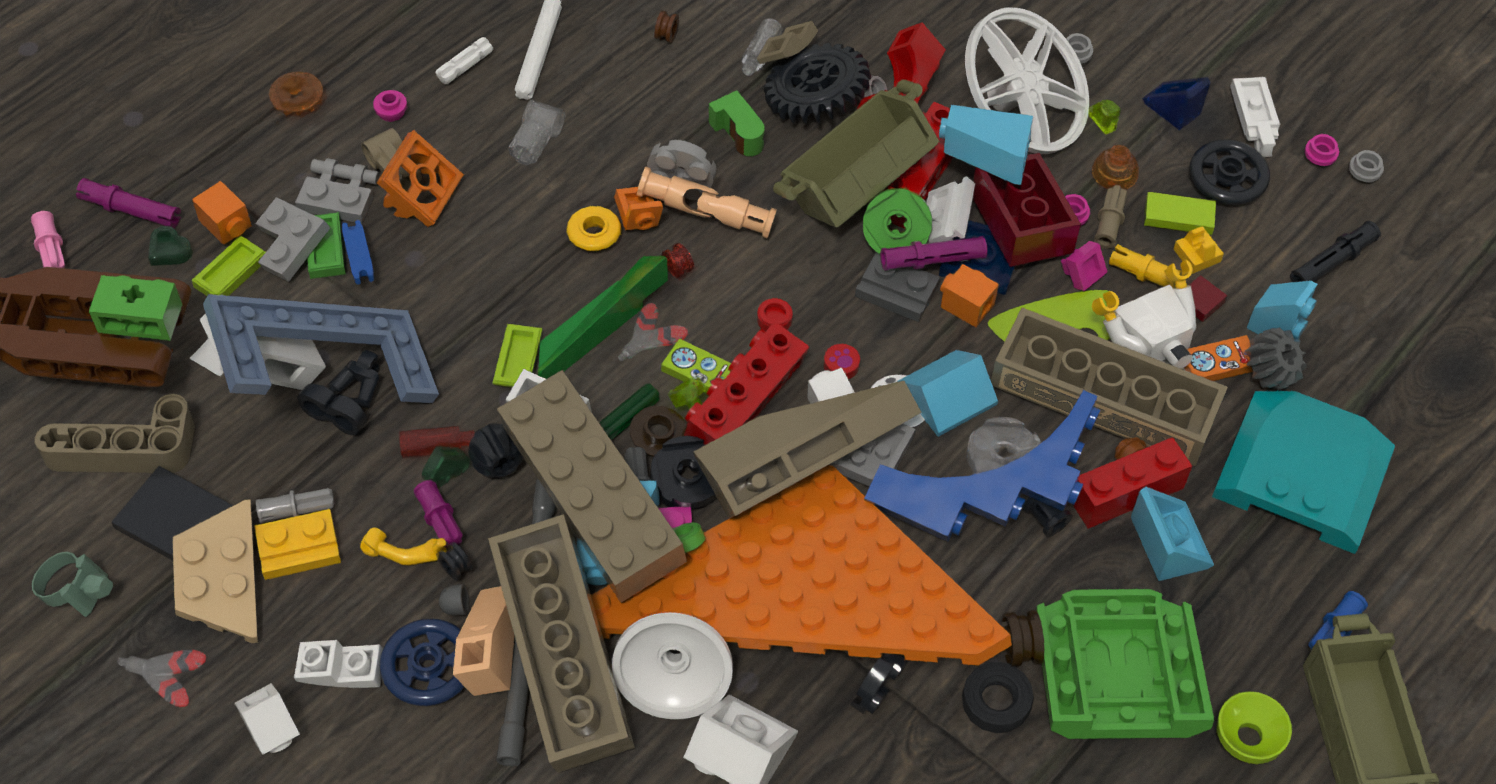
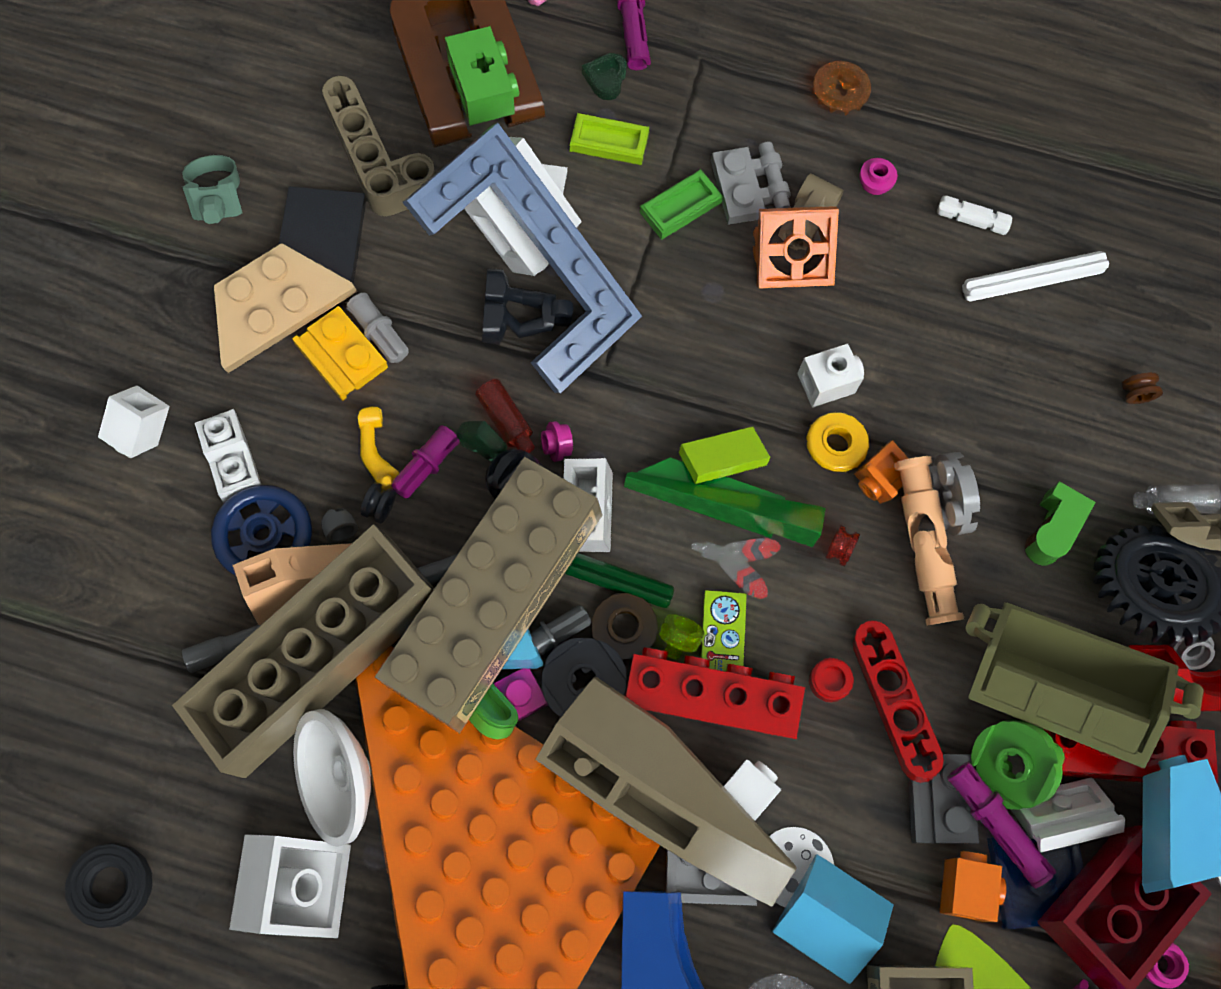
camera: 60 degrees right, 15 degrees up
clear piece [117,649,206,707] -> none
orange brick [192,181,252,245] -> none
light grey plate [255,197,330,282] -> none
blue piece [342,220,374,285] -> none
lime tile [493,324,543,388] -> none
clear piece [508,100,565,166] -> none
red tile [824,344,860,379] -> none
none -> dark pink plate [541,421,573,462]
none -> lime tile [679,427,770,484]
none -> white brick [797,344,864,408]
none -> red beam [852,621,944,783]

